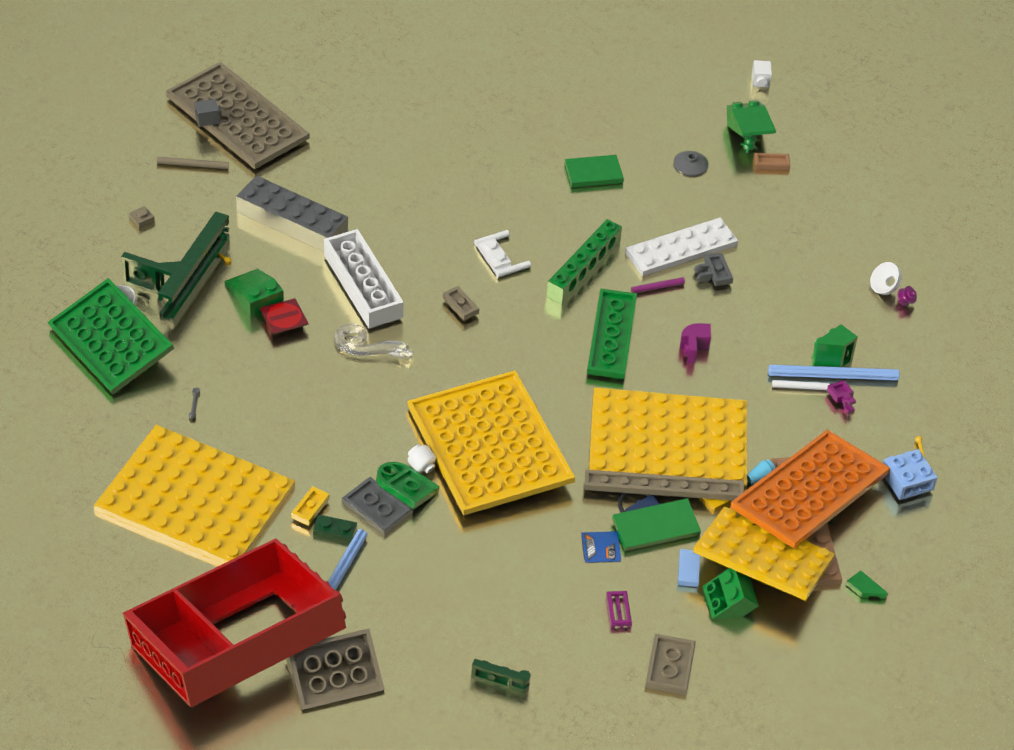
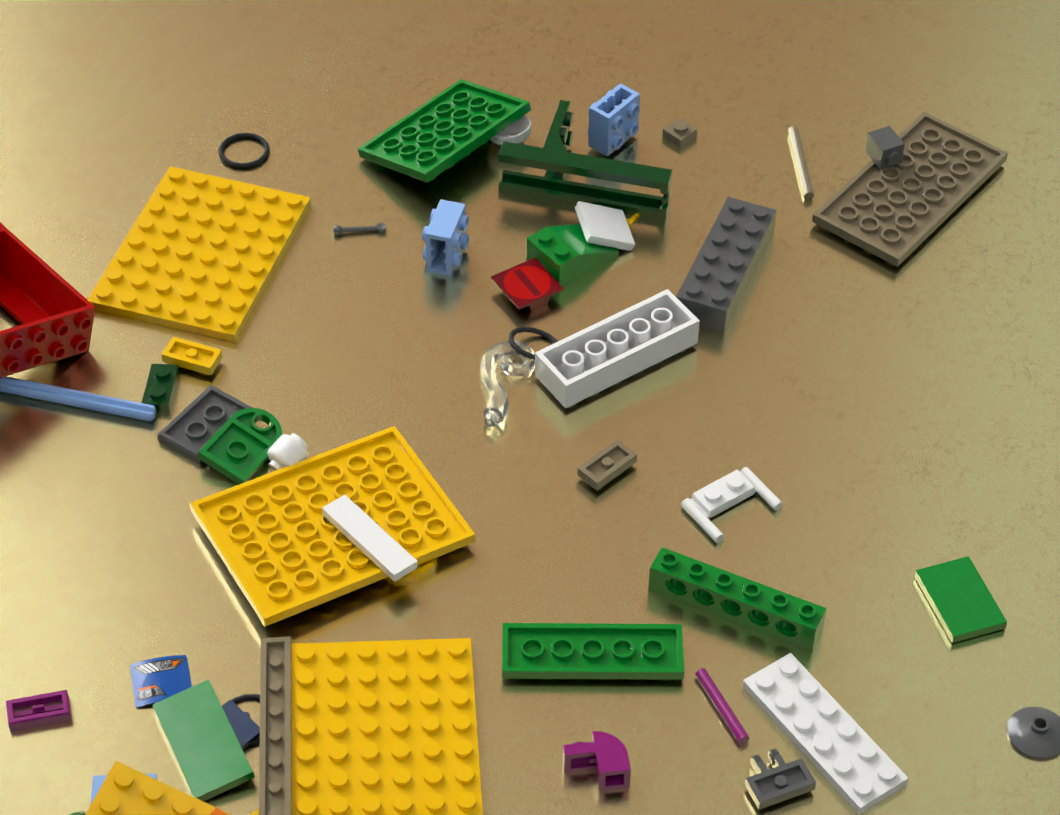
camera: 85 degrees right, 0 degrees up
none -> black piece [218,132,270,168]
none -> white tile [322,495,418,582]
none -> light blue brick [422,199,469,276]
none -> black piece [508,327,558,360]
none -> white tile [575,201,635,251]
none -> light blue brick [588,83,640,156]

